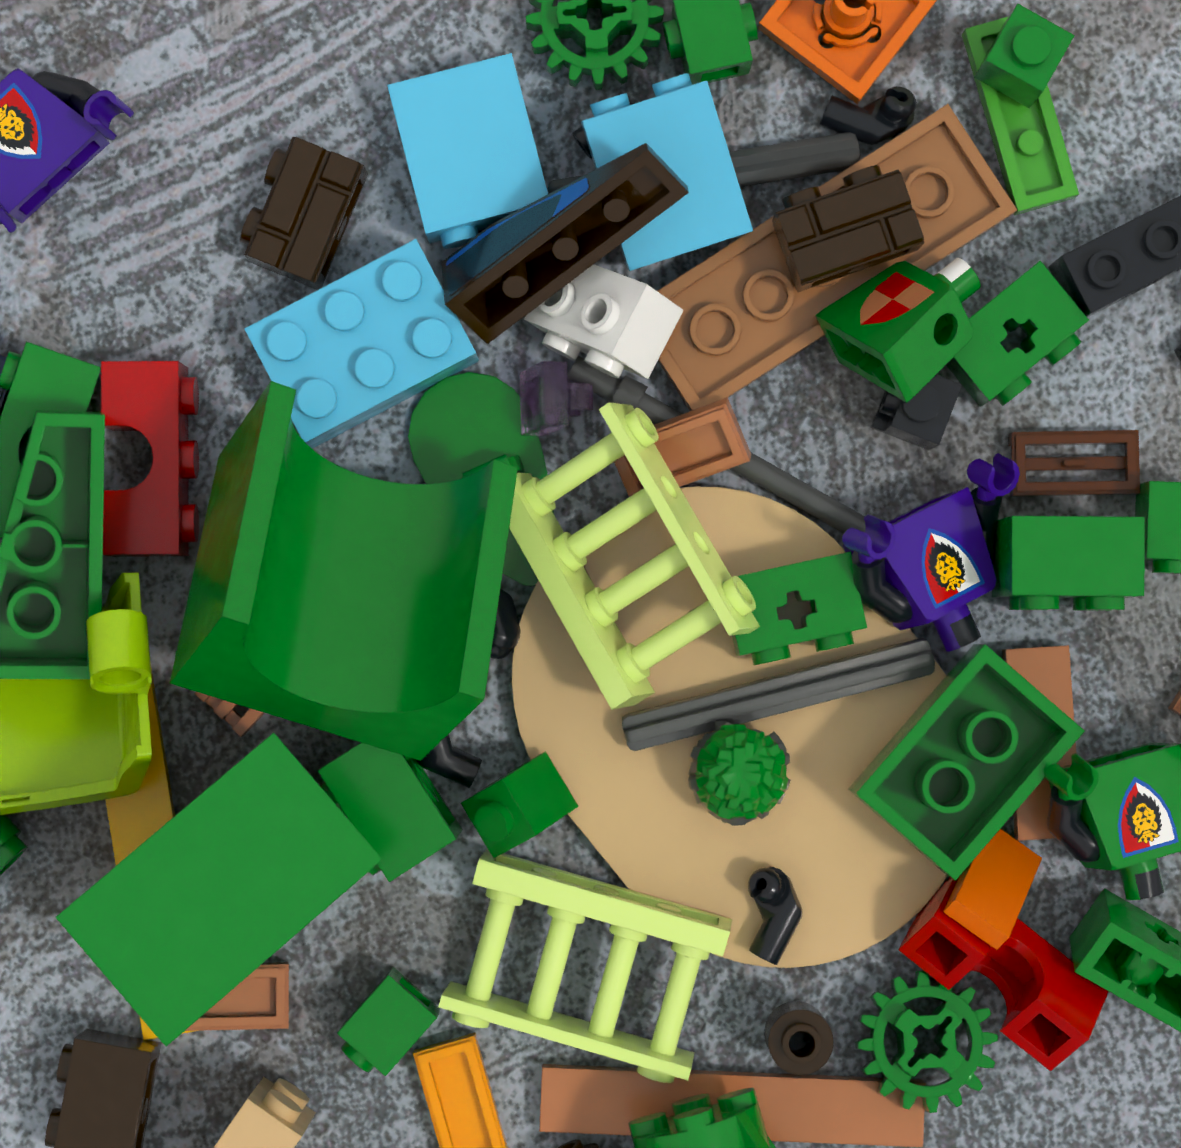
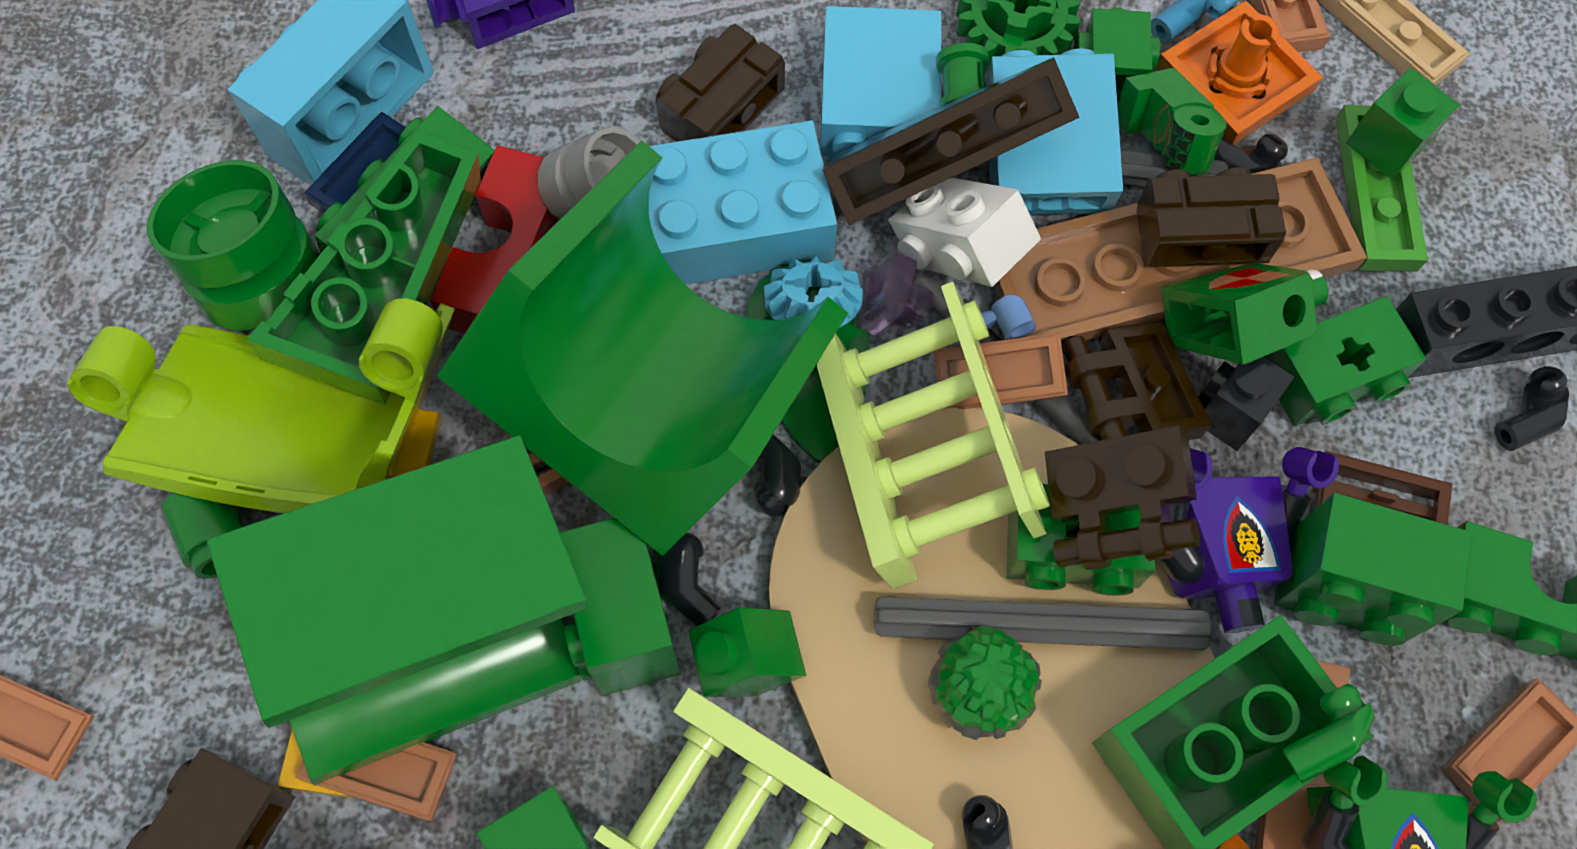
camera: 15 degrees right, 20 degrees down
none -> light grey wheel [538,126,652,219]
none -> medium azure gear [764,254,863,328]
none -> green bush [936,43,990,107]
none -> medium blue hand [982,294,1036,340]
none -> dark brown plate [1045,425,1200,570]
none -> dark brown plate [1062,322,1211,440]
none -> green leg [1117,68,1226,175]
none -> green arm [1281,683,1375,783]

